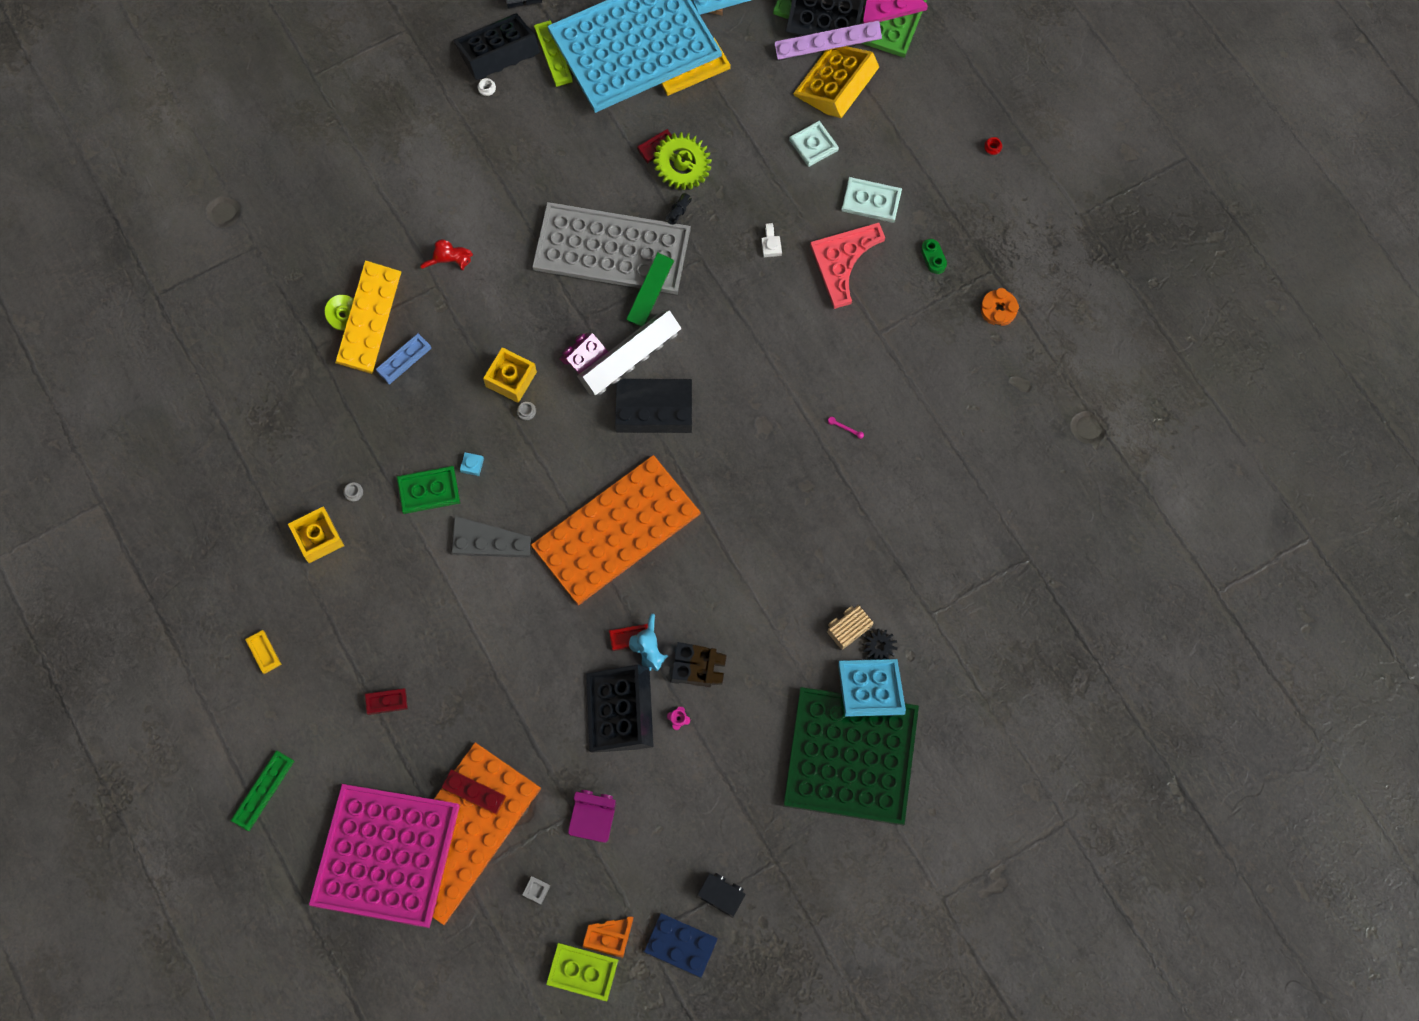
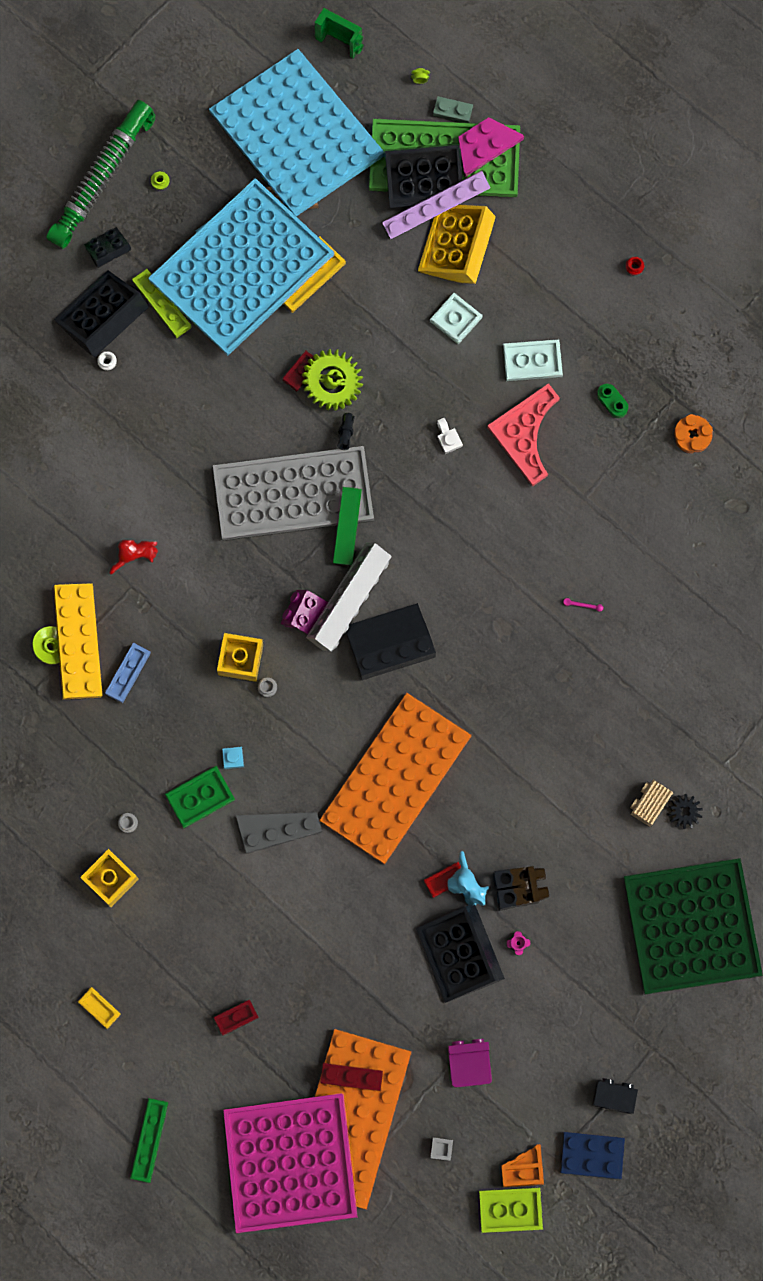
camera: 15 degrees left, 5 degrees up
medium azure plate [838,659,906,717] -> none

